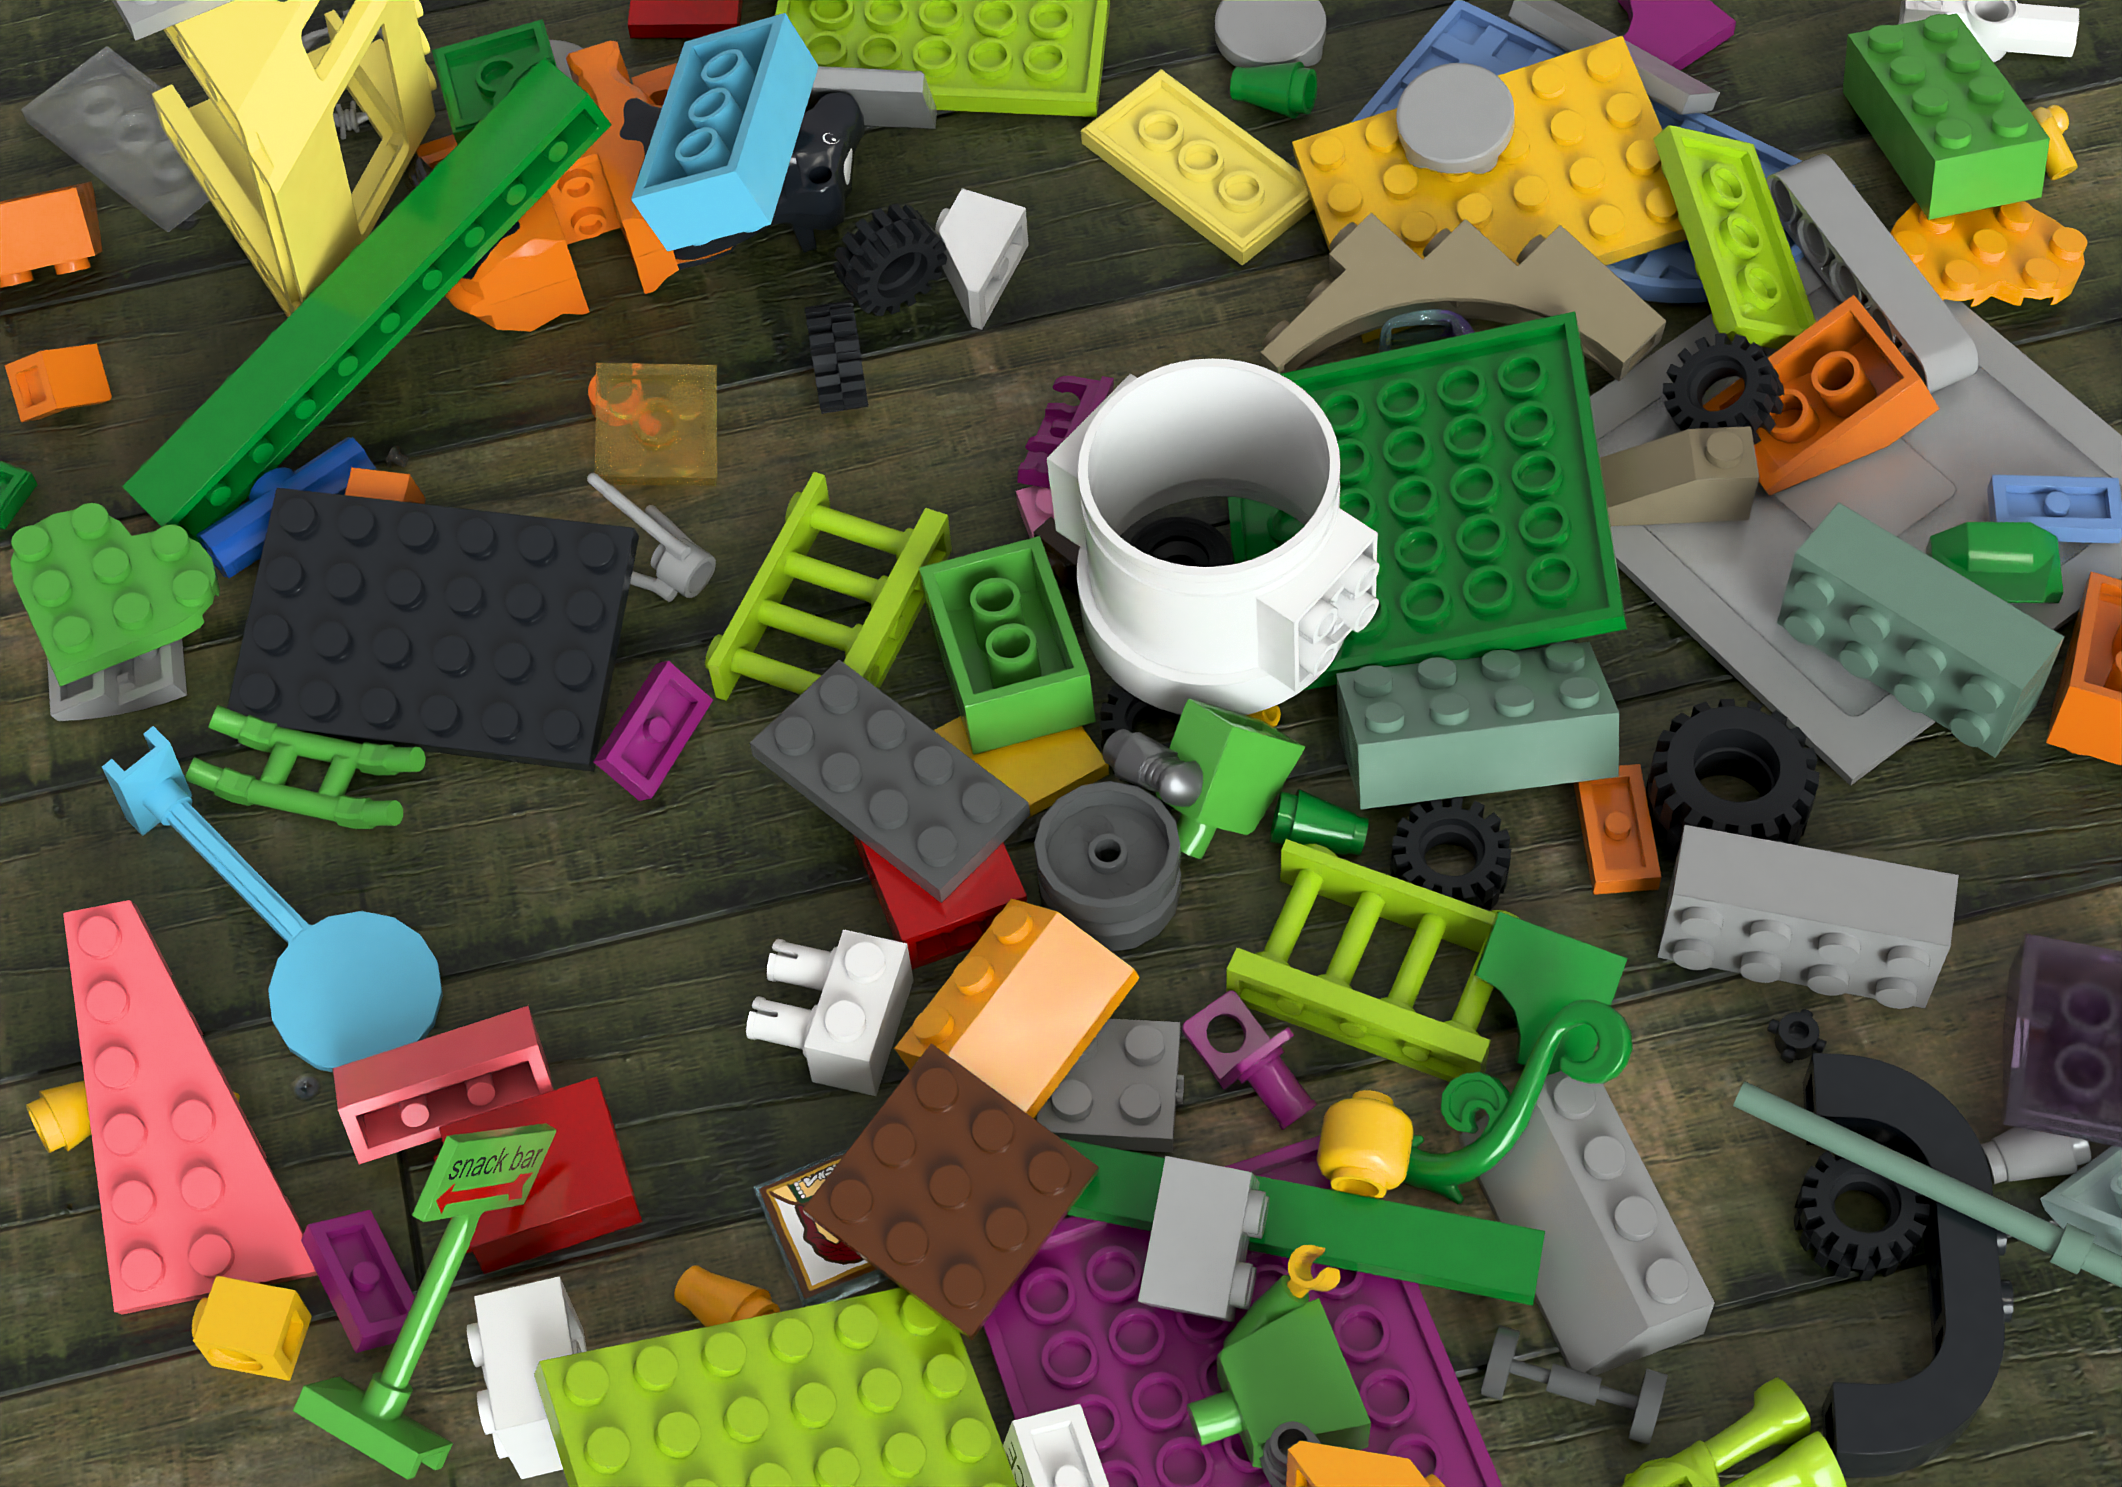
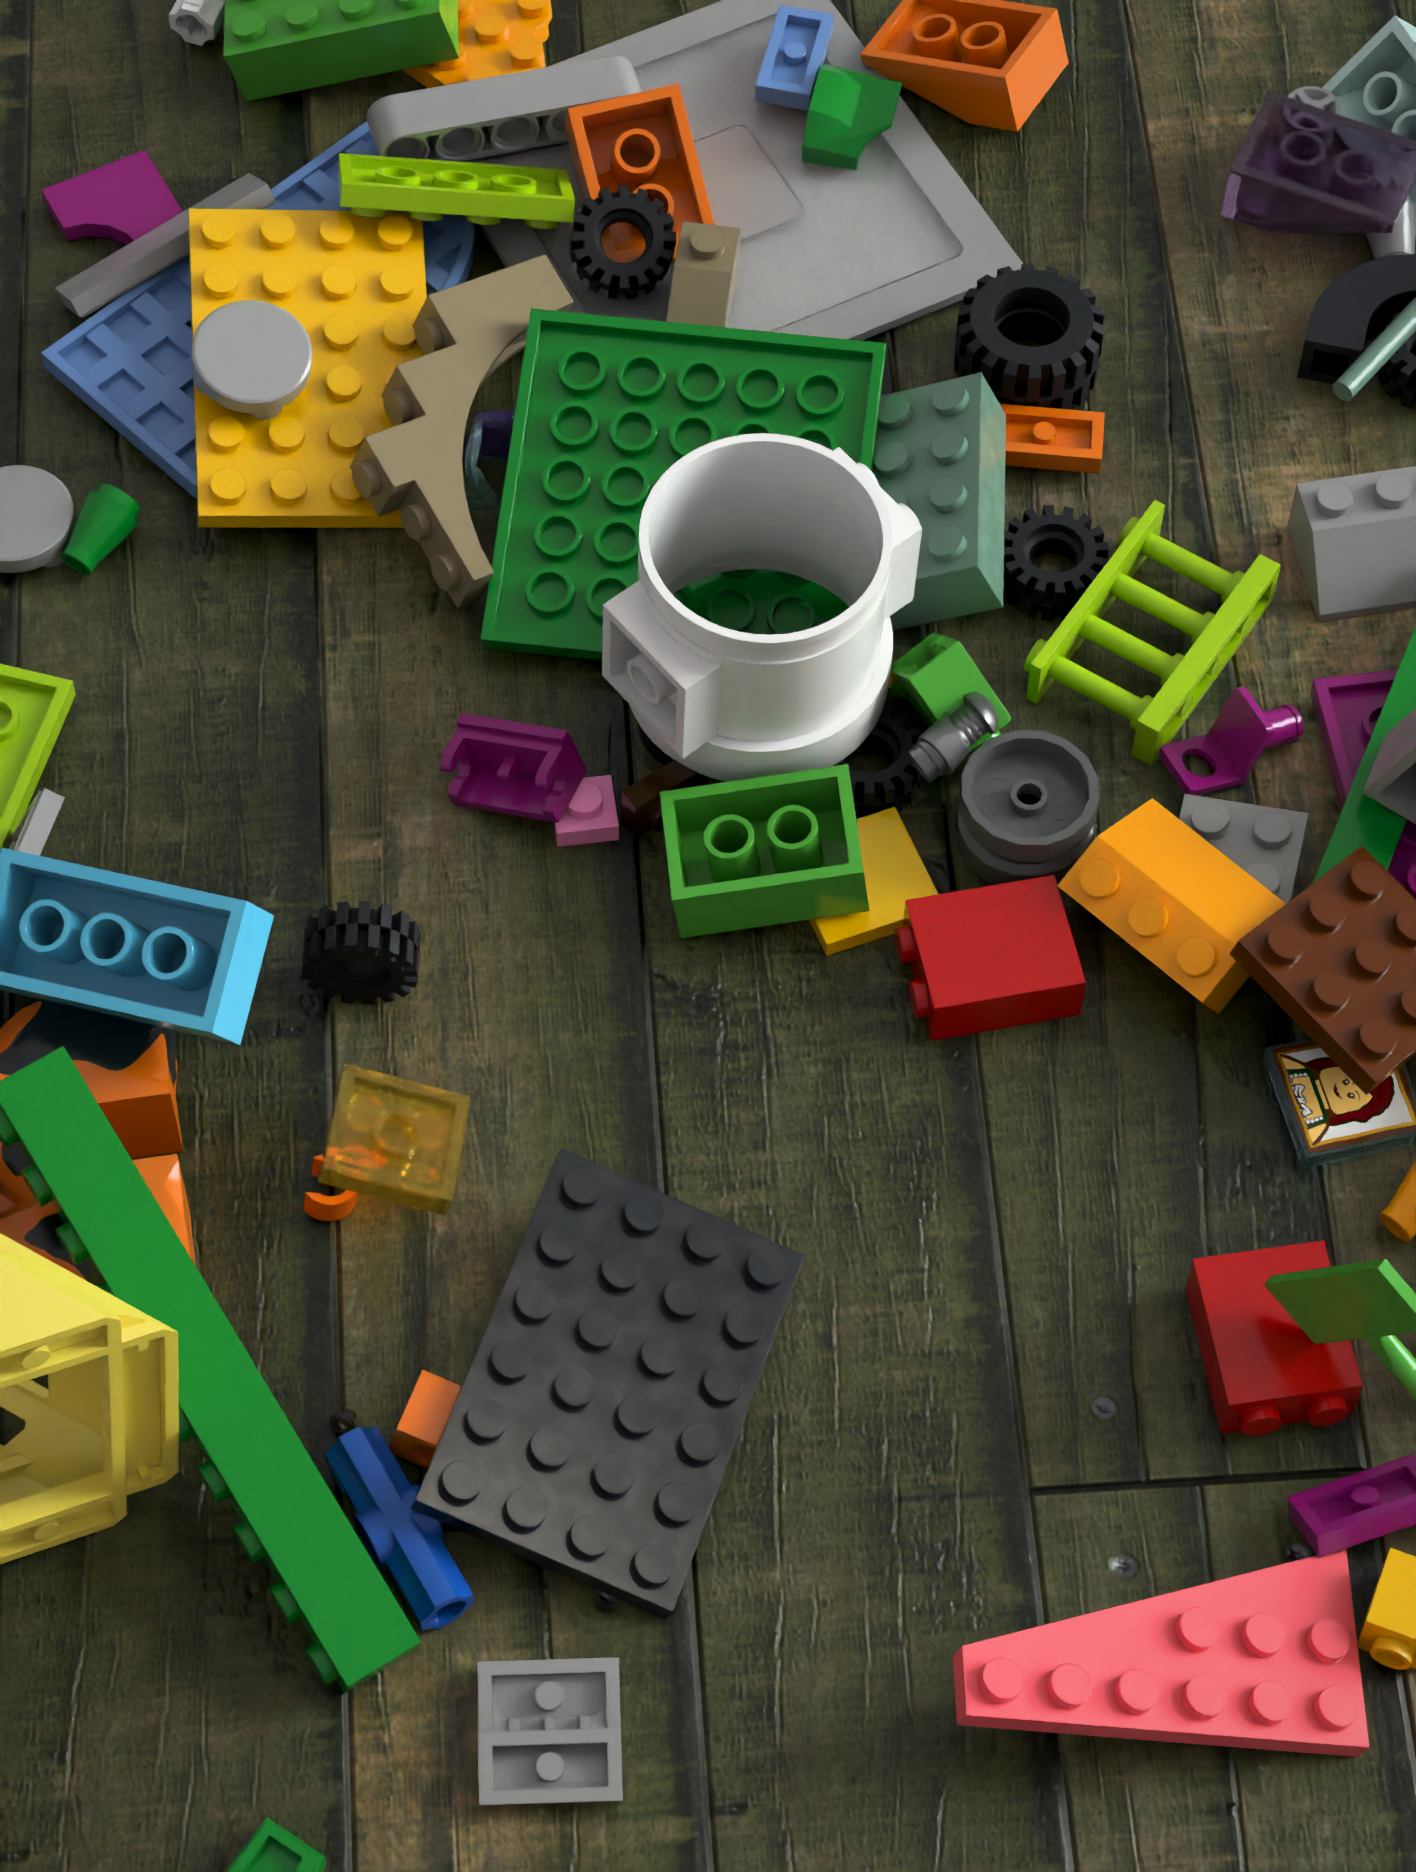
camera: 85 degrees left, 0 degrees up
orange panel [5,343,112,422] -> none
bright green plate [10,503,220,686] -> none
yellow cone [26,1080,91,1153] -> none
medium azure piece [102,726,443,1072] -> none
bright green piece [185,705,426,829] -> none
coral brick [333,1006,554,1164] -> none
light grey plant [587,473,716,602] -> none
magenta plate [593,660,713,801] -> none
lime fence [705,472,952,701] -> none
white brick [746,930,914,1096] -> none
dark grey plate [750,660,1030,903] -> none
black tyre [833,204,947,316] -> none
white slope [935,188,1028,330] -> none
light yellow tile [1081,69,1314,266] -> none
green cone [1269,789,1369,856] -> none
yellow head [1317,1090,1414,1199] -> none
green plant [1402,1000,1633,1205] -> none
green tile [1474,912,1628,1075] -> none
light grey brick [1658,825,1959,1009] -> none
black piece [1767,1009,1827,1063] -> none
sand green brick [1777,502,2064,758] -> none

